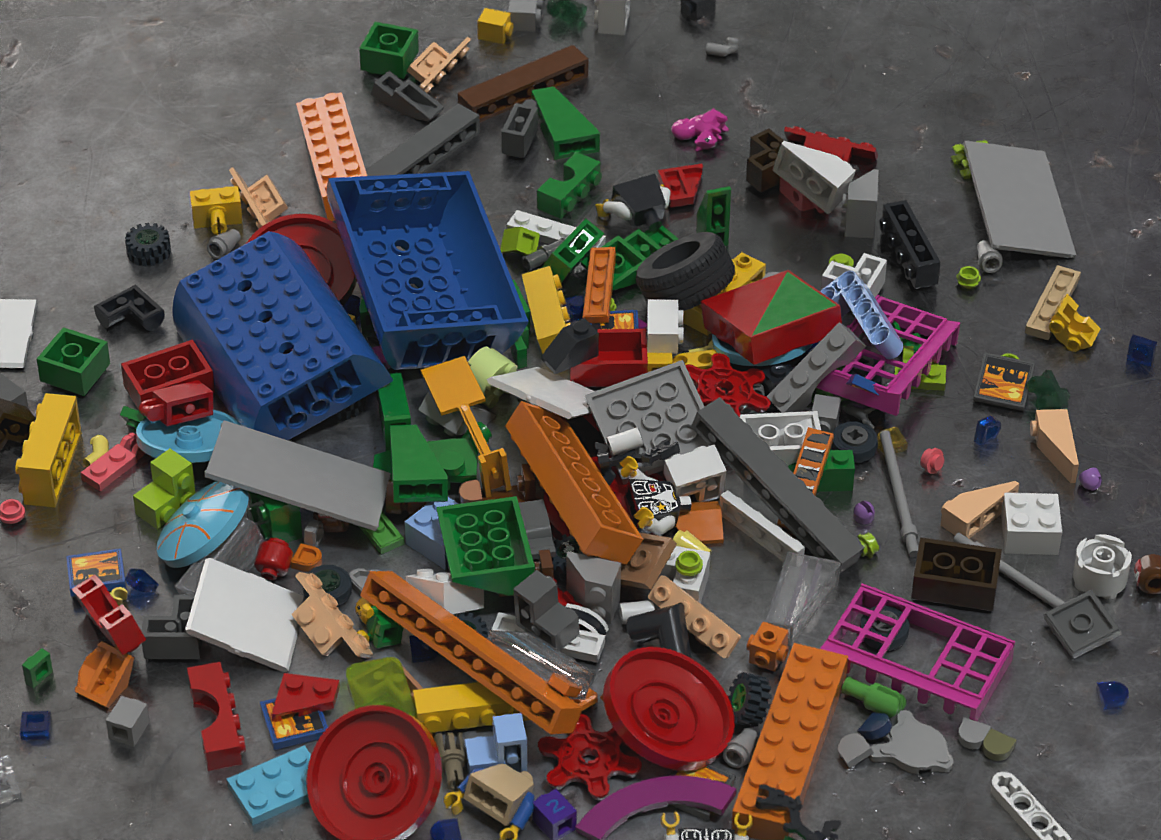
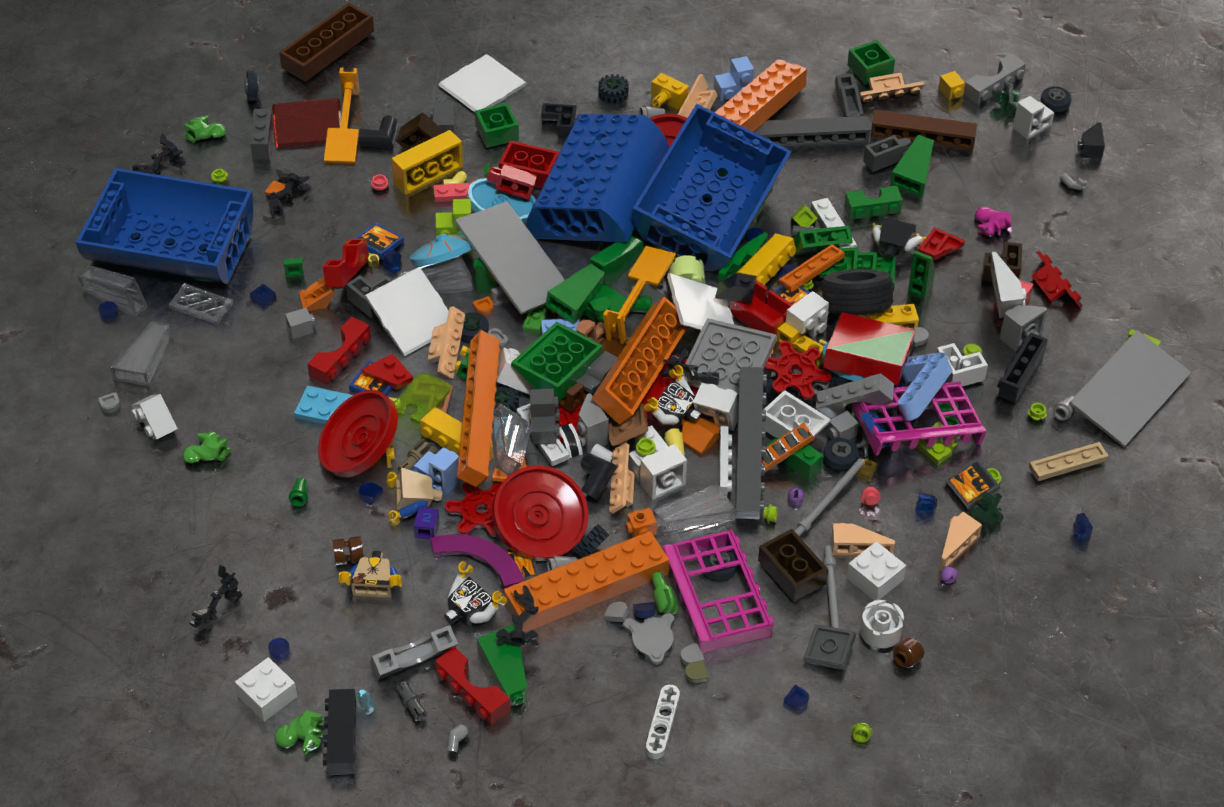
camera: 45 degrees right, 5 degrees up
red head [254,538,293,580] -> none
orange tile [548,673,582,698] -> none
white piece [606,427,643,456] -> none
yellow cylinder [1049,294,1101,352] -> none
none -> white brick [640,444,687,500]
none -> light blue brick [714,56,754,101]

